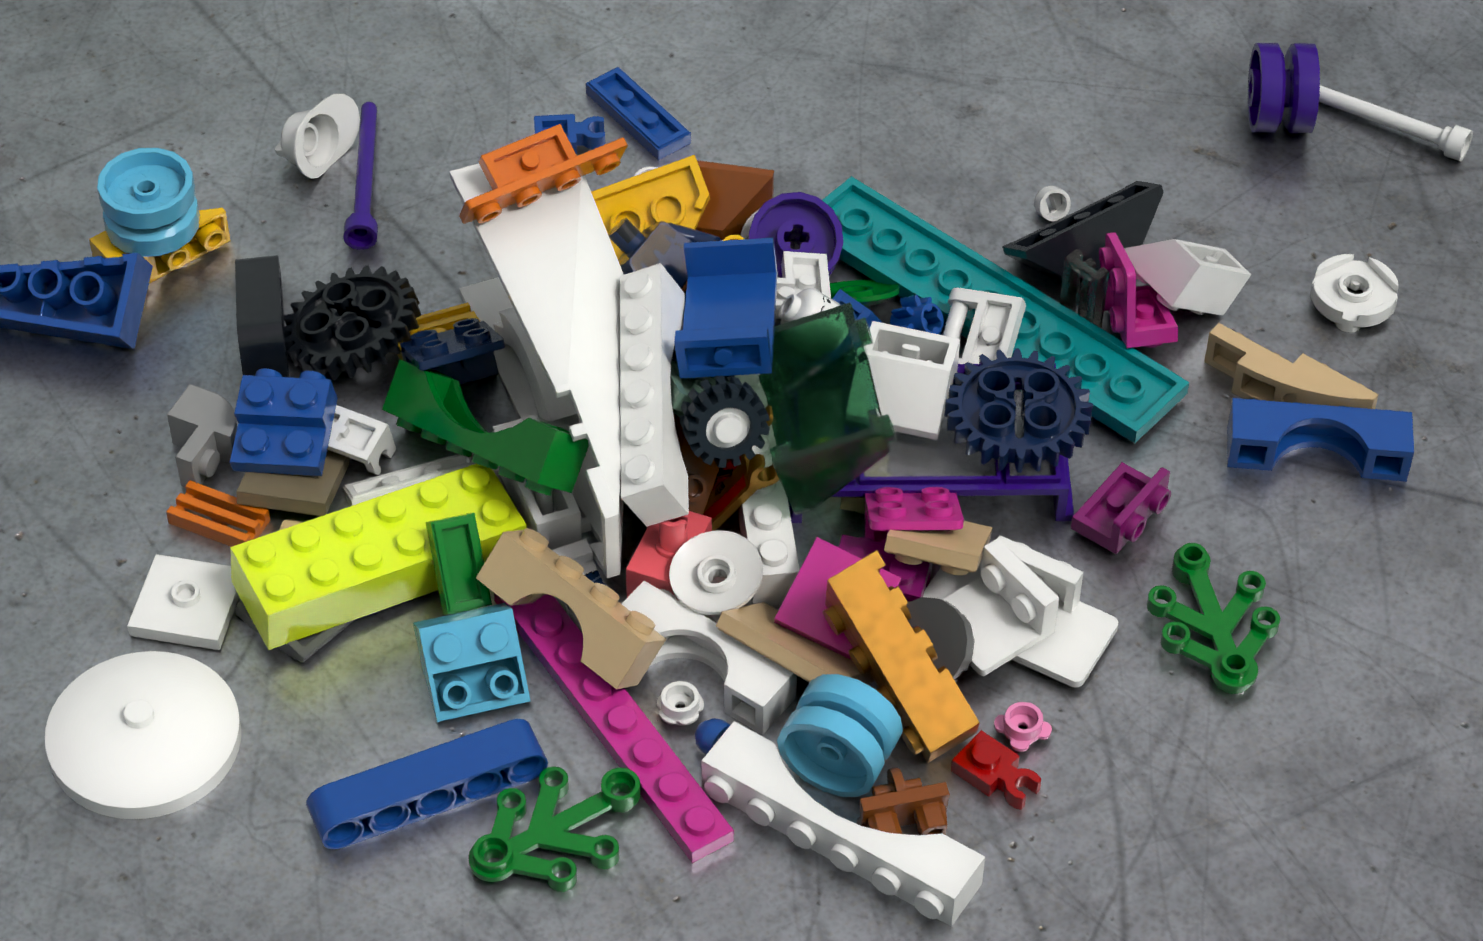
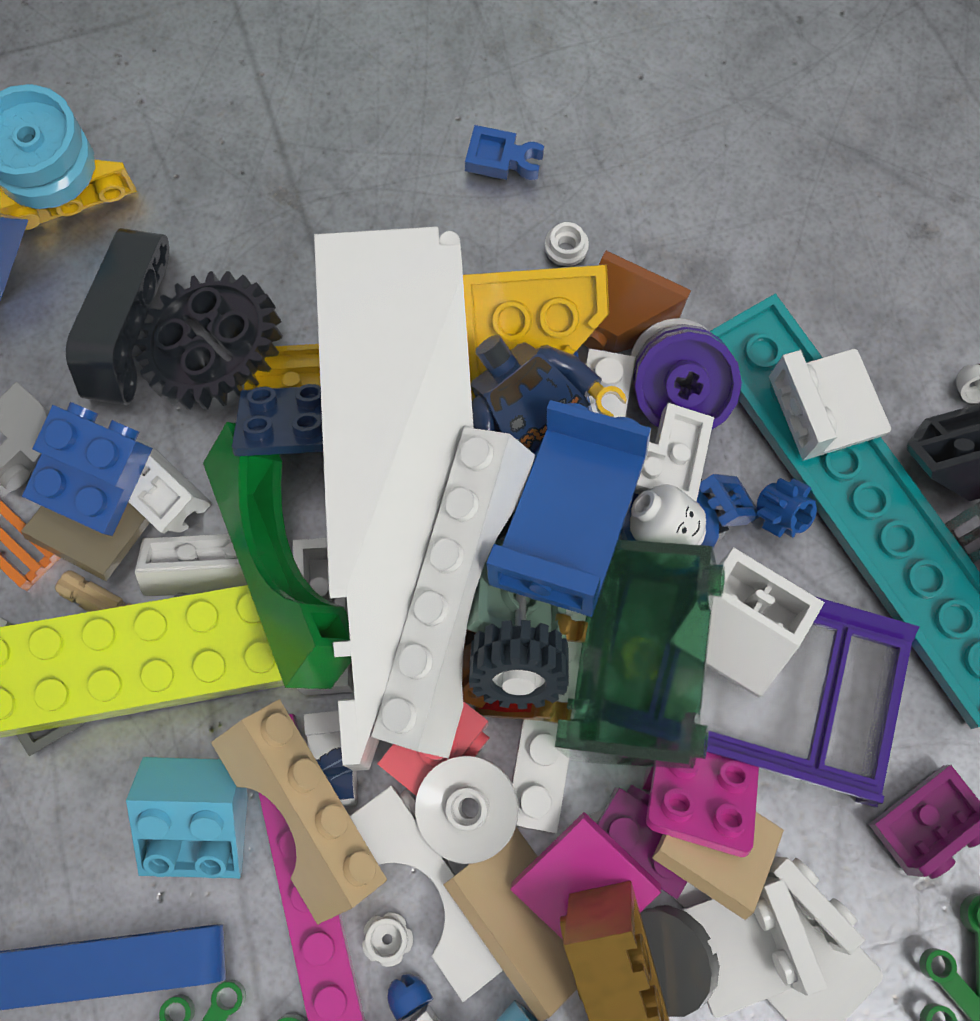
camera: 15 degrees right, 25 degrees up
white piece [275,93,360,179] -> none
dark purple piece [343,102,378,250] -> none
green tile [426,513,492,615] -> none
orange bracket [459,124,628,224] -> none
blue tile [586,67,691,161] -> none
green dish [830,280,899,310] -> none
white plate [943,288,1026,364] -> none
dark blue gear [944,348,1093,473] -> none
none -> white bracket [769,349,891,461]

